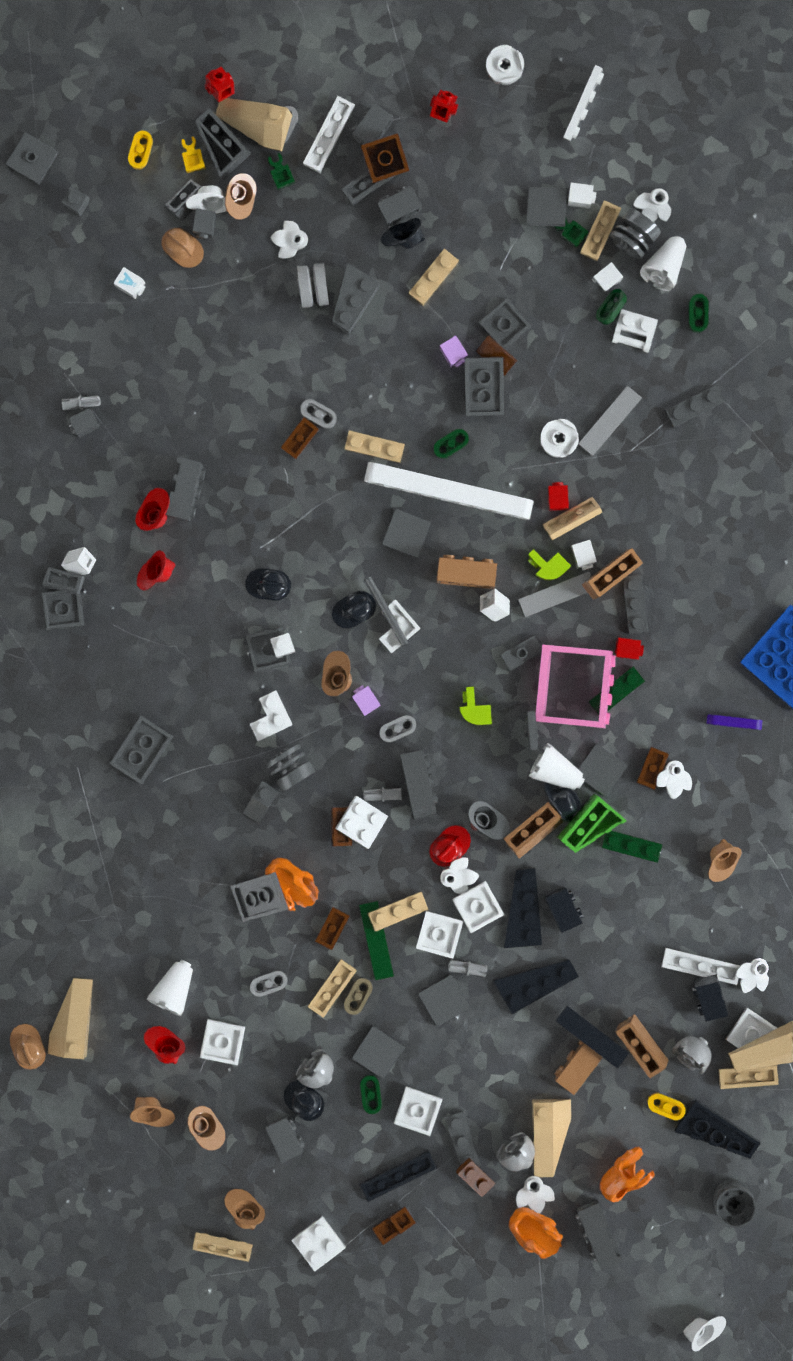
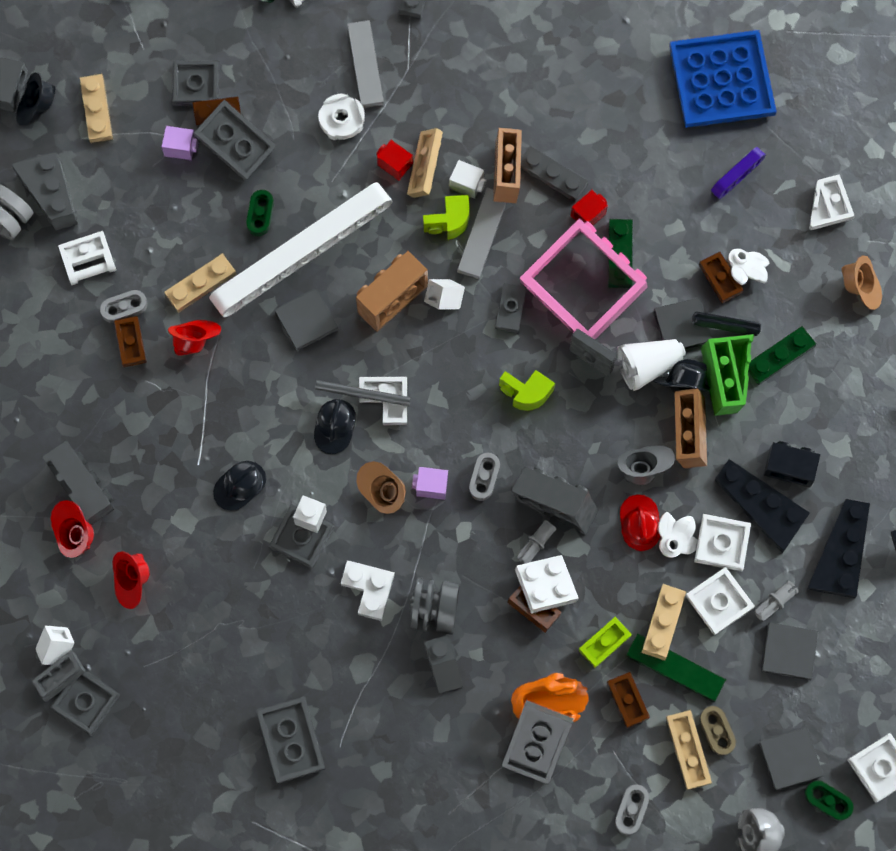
camera: 50 degrees left, 15 degrees down
none -> white plate [58,231,117,285]
none -> red piece [168,320,221,356]
none -> lime plate [578,616,632,668]
none -> black axle [692,311,761,336]
none -> white wing [809,174,854,231]

